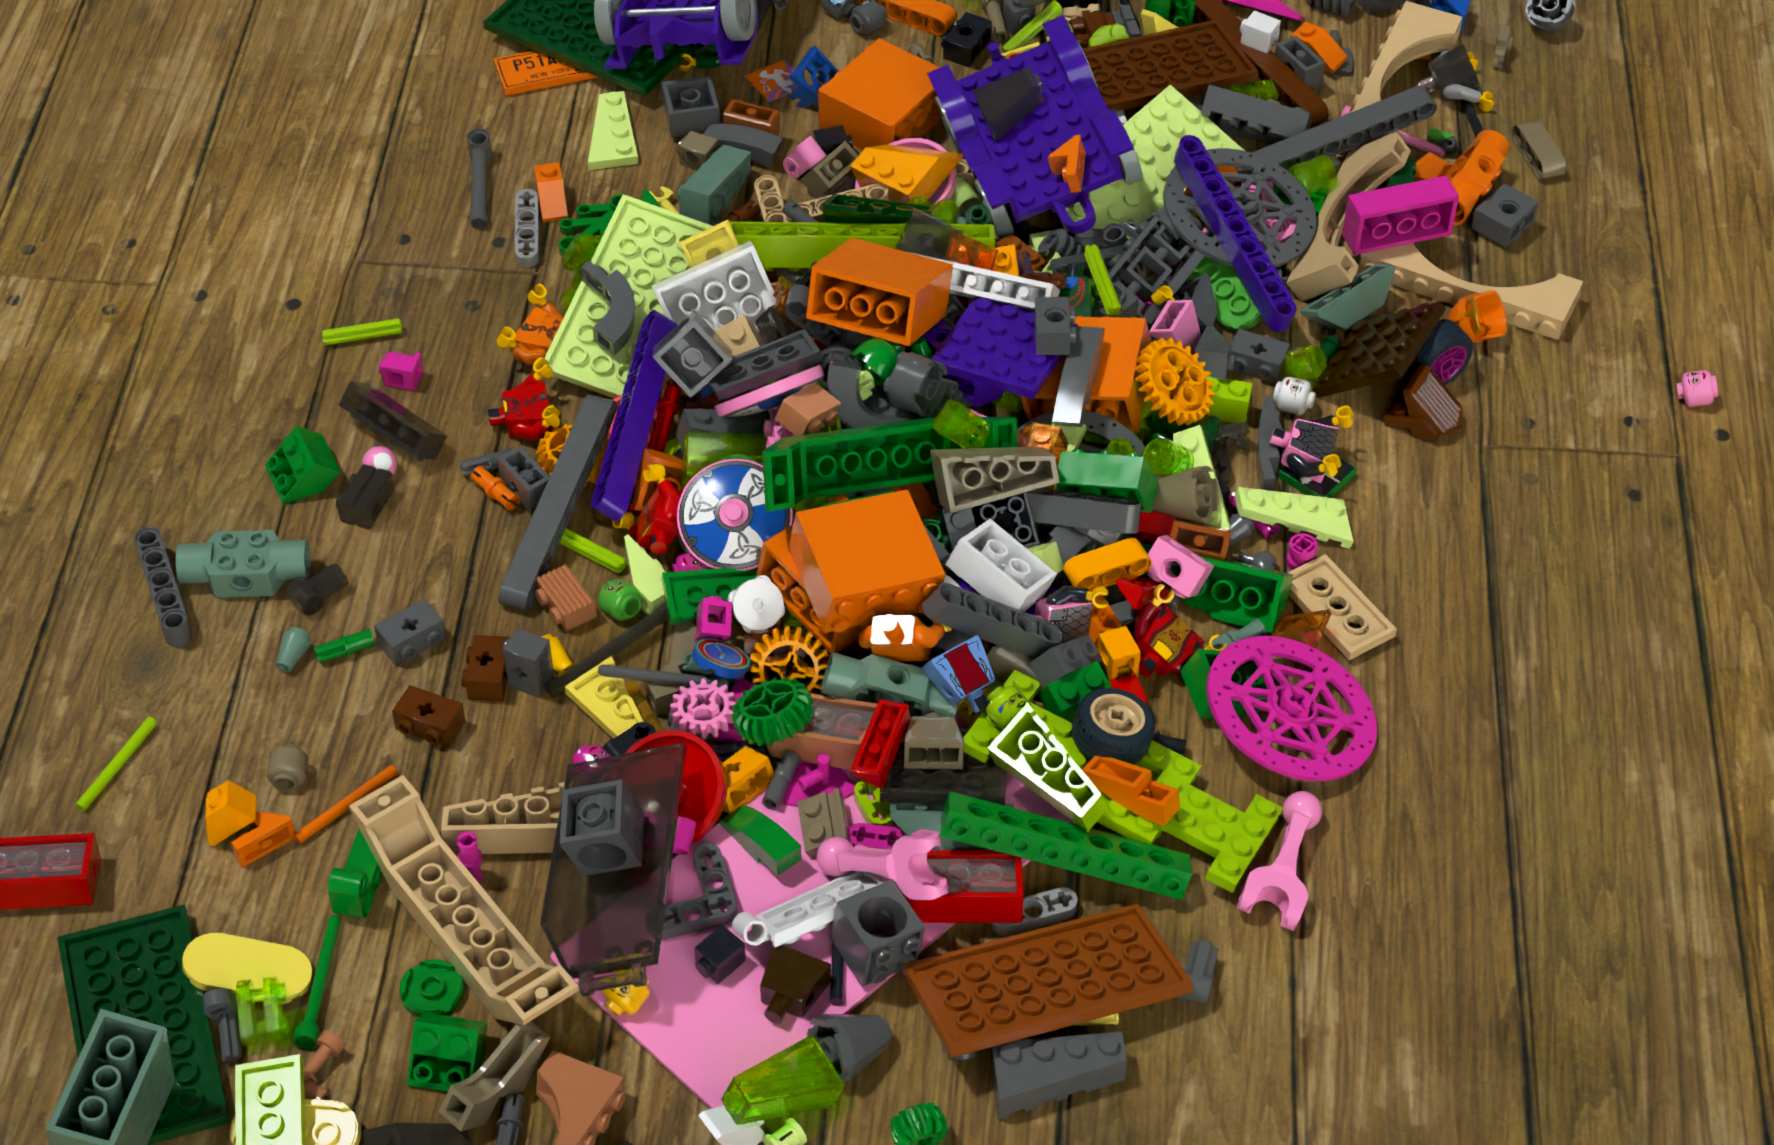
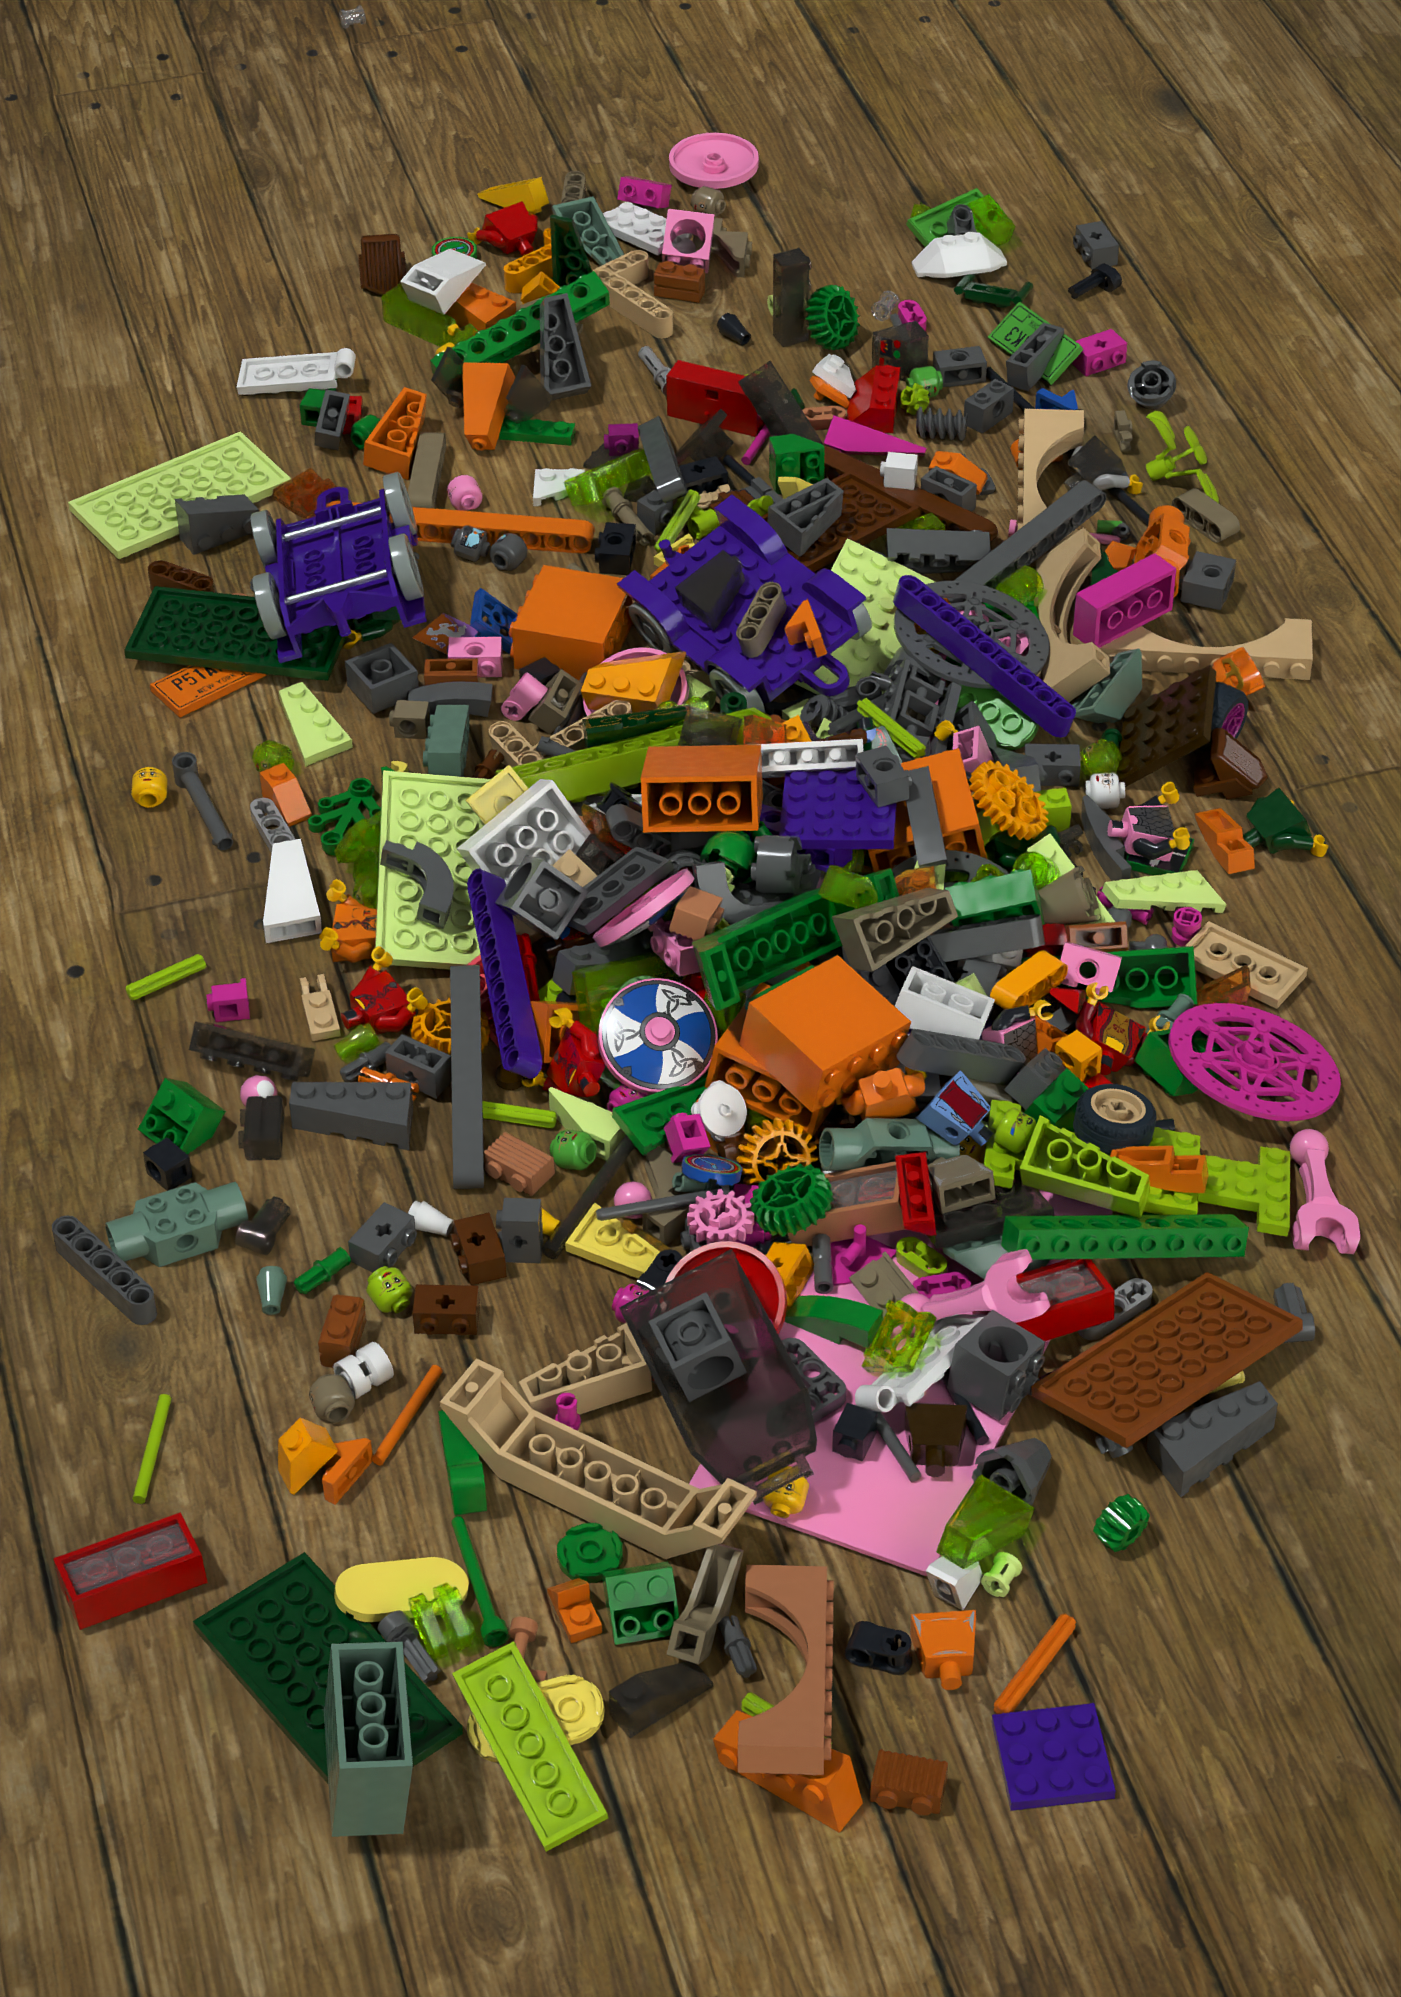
camera: 20 degrees left, 5 degrees down
none -> yellow head [131,767,168,808]
none -> black brick [143,1137,192,1191]
none -> clear neon green head [252,740,294,772]
none -> white slope [263,839,322,943]
none -> dark grey wedge [289,1082,413,1150]
none -> tan hinge [300,974,341,1042]
none -> dark orange brick [318,1294,367,1368]
none -> clear neon green cone [333,1023,379,1060]
none -> white wheel [333,1342,394,1399]
none -> lime head [366,1266,413,1313]
none -> white cone [408,1201,454,1237]
none -> bright pink brick [448,637,503,677]
none -> orange slope [547,1578,602,1643]
none -> bright pink piece [613,1182,652,1219]
none -> dark tan beam [736,582,787,658]
none -> dark grey wedge [767,478,844,557]
none -> clear neon green piece [861,1300,937,1372]
none -> dark grey bar [875,1411,921,1482]
none -> lime plant [1146,411,1219,503]
none -> orange slope [1195,808,1255,874]
none -> dark green torso [1243,787,1328,857]

